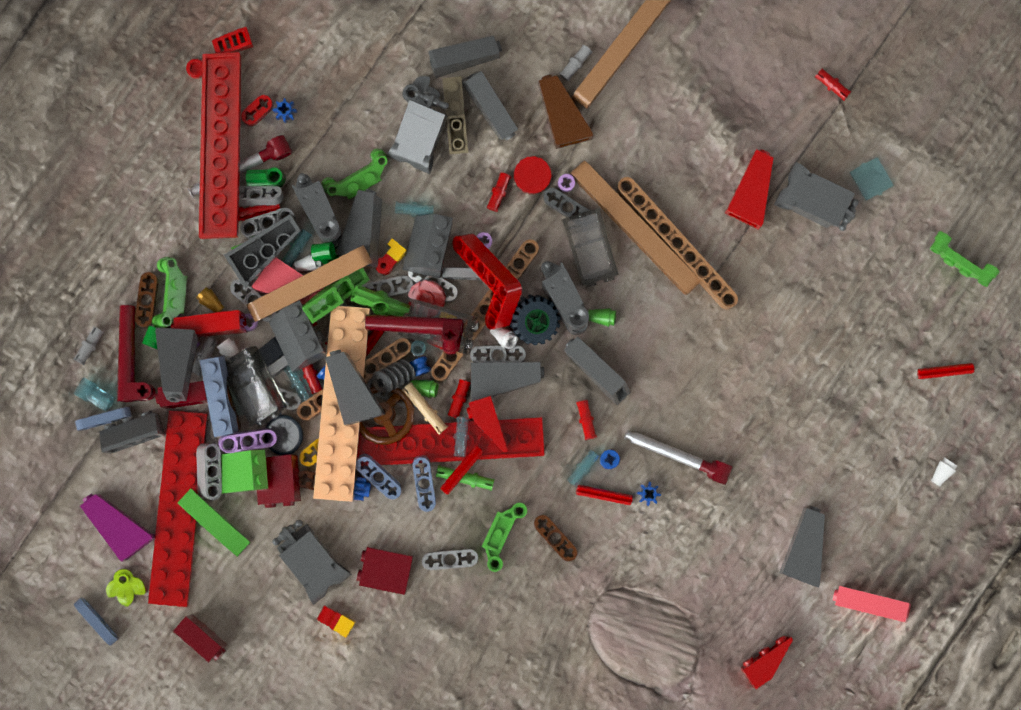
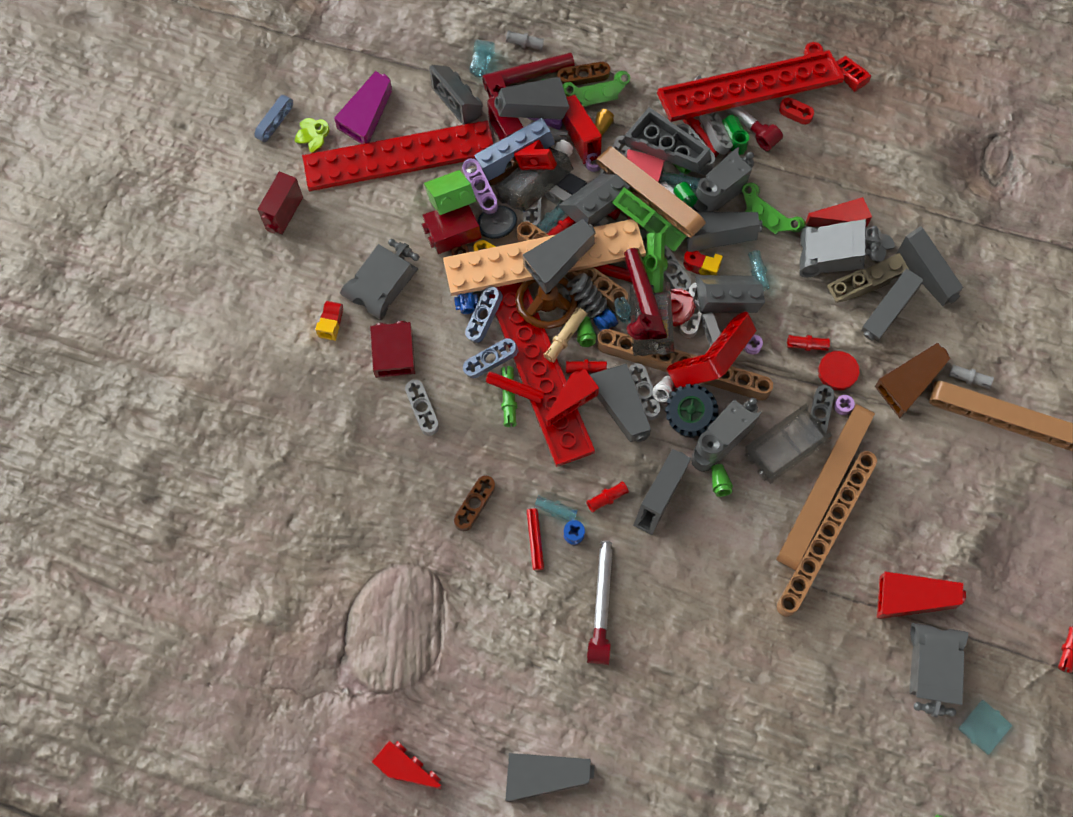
camera: 80 degrees right, 15 degrees down
sand blue beam [75,407,132,431] -> none
bright green slope [178,489,251,557] -> none
light grey beam [196,443,222,500] -> none
blue gear [273,98,297,123] -> none
clear light blue pin [454,417,469,457] -> none
bright green plate [482,503,527,572] -> none
blue gear [636,482,661,506] -> none
none -> red slope [514,140,557,170]
none -> red slope [805,197,872,227]

